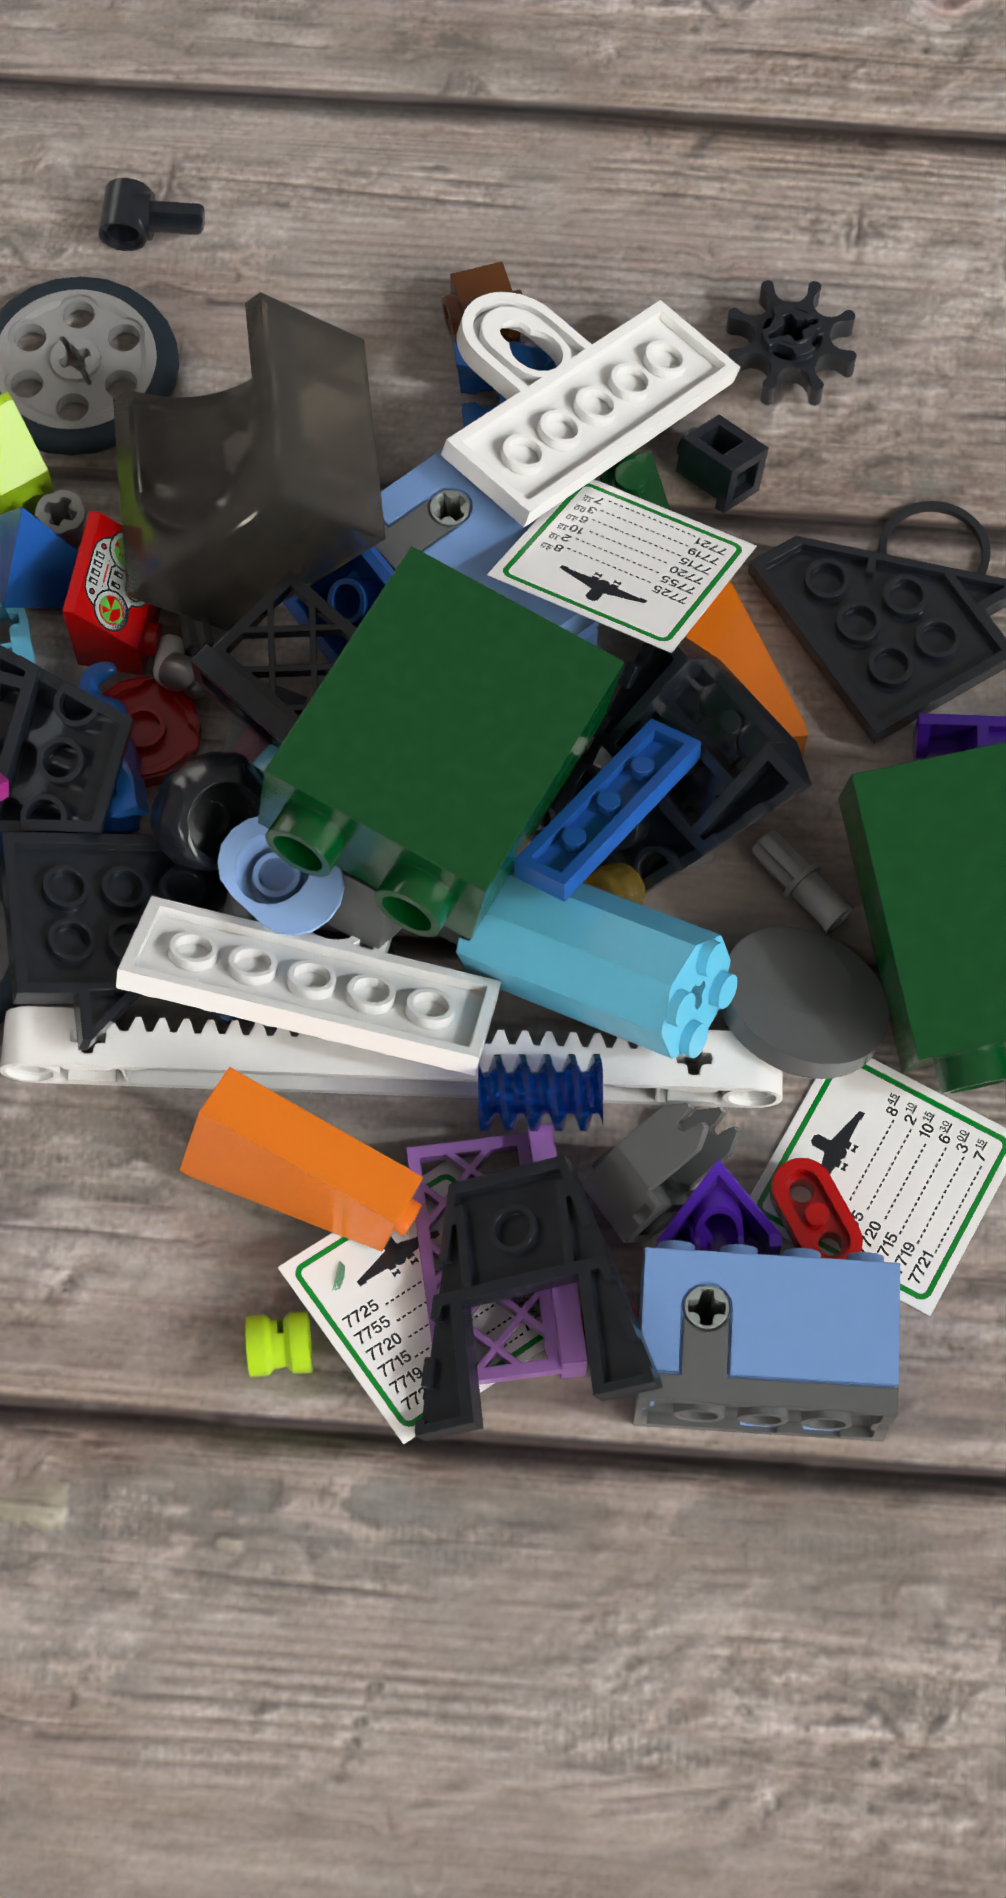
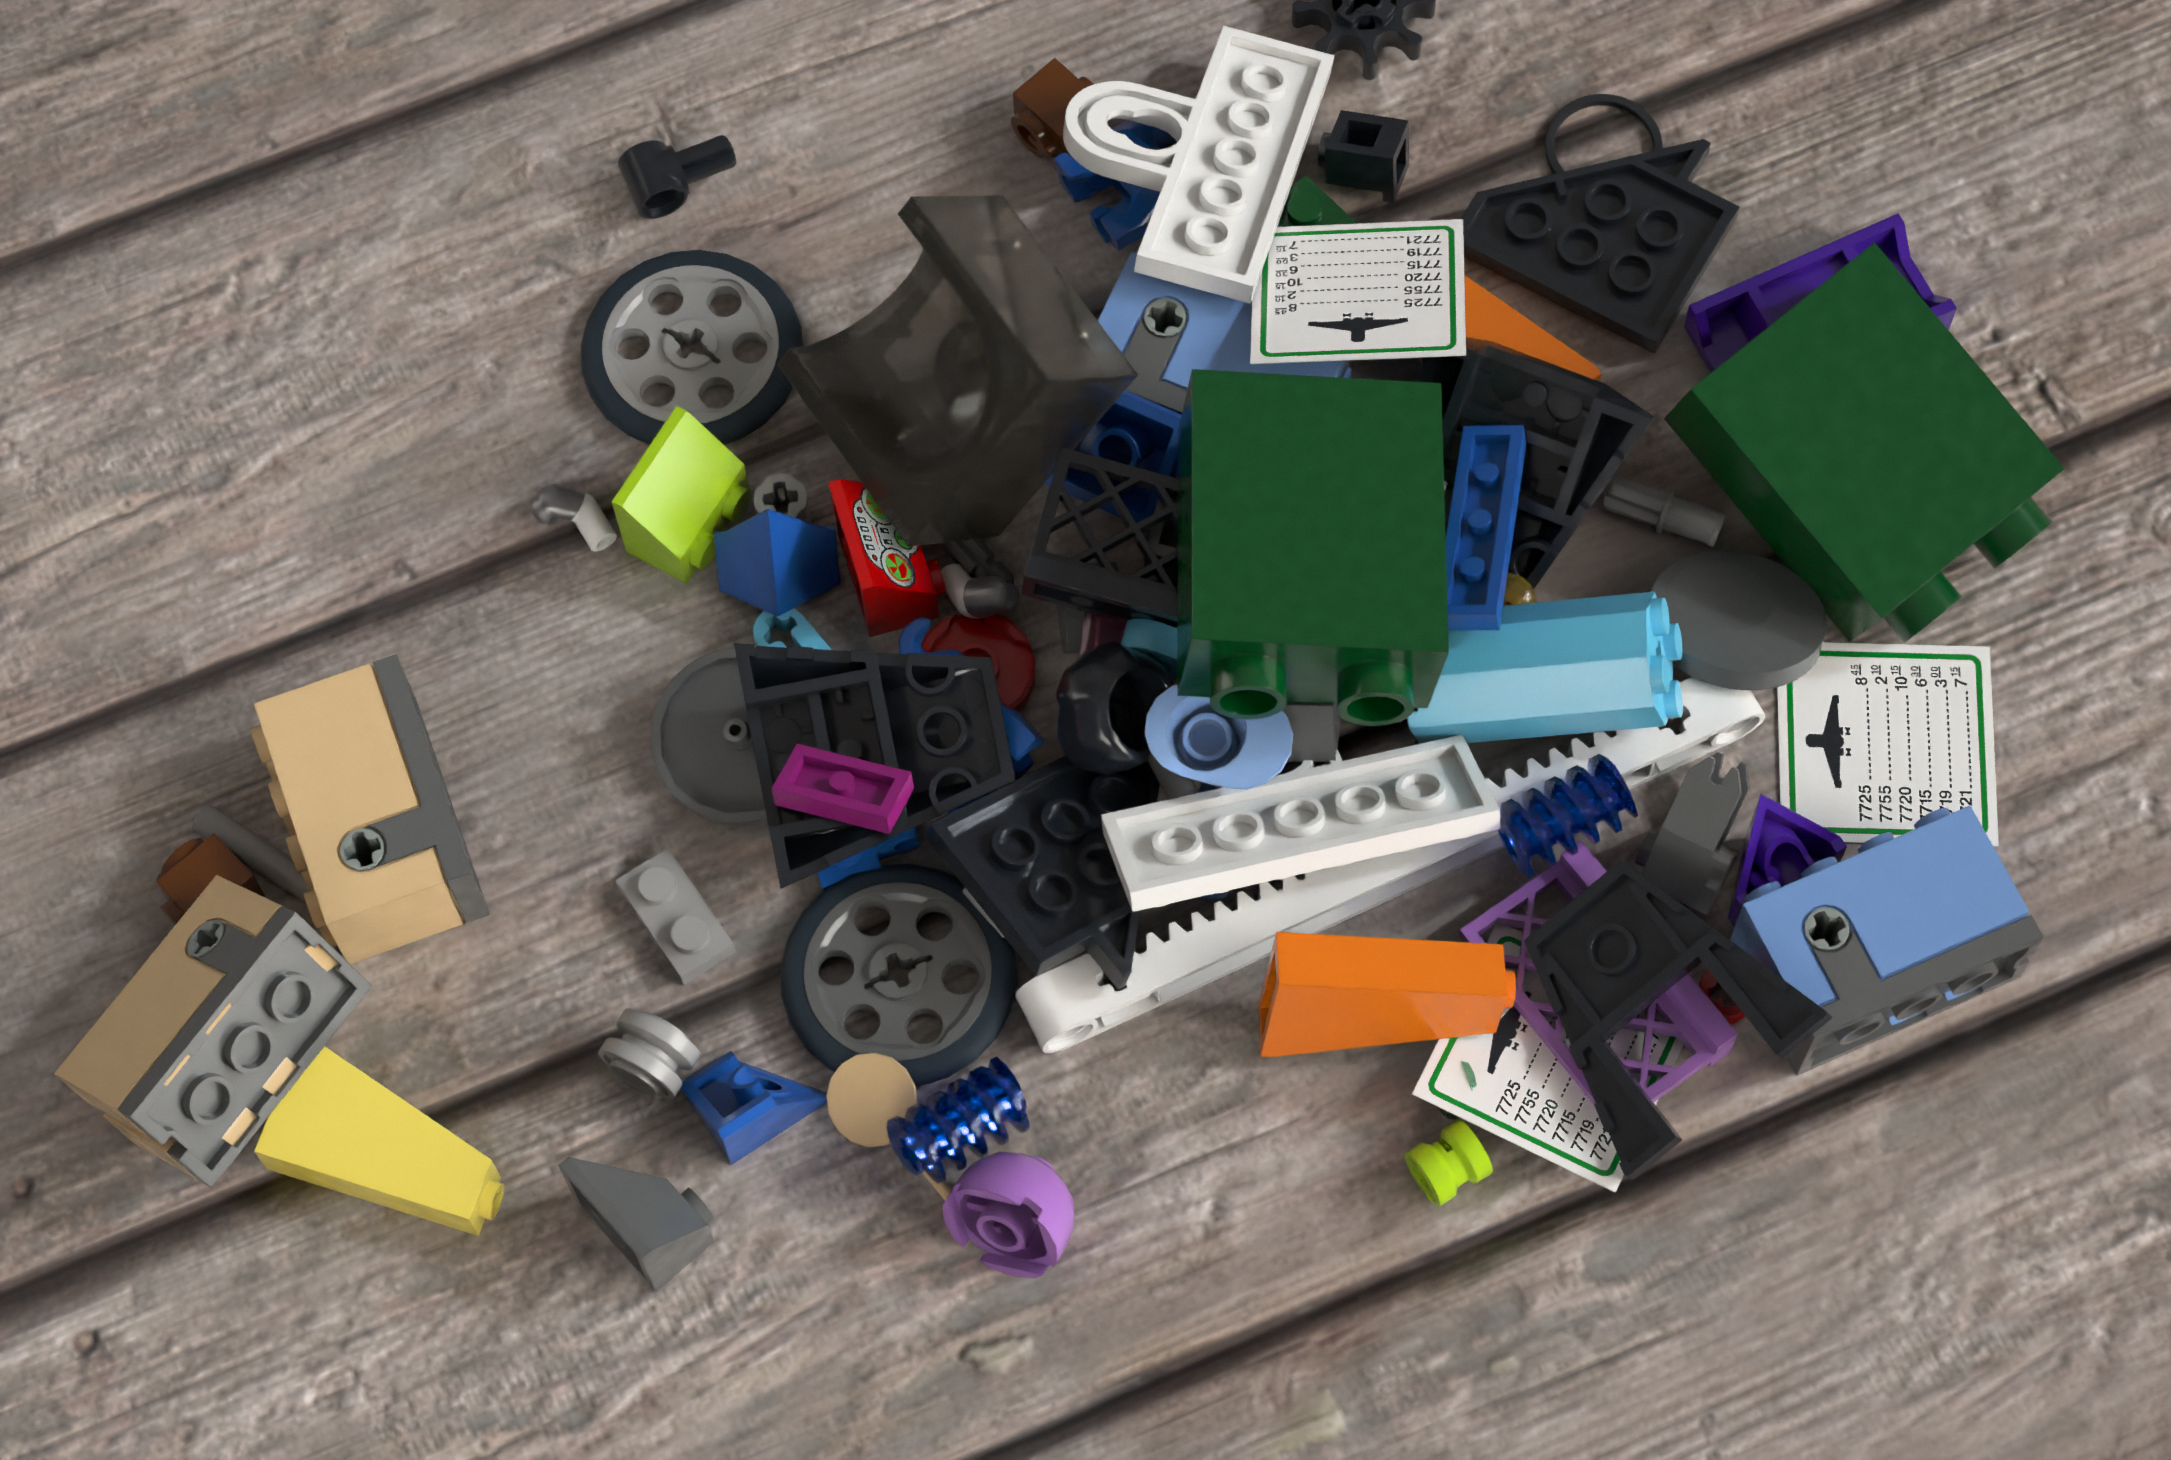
camera: 25 degrees left, 0 degrees up
red plate [770,1158,863,1260] -> none

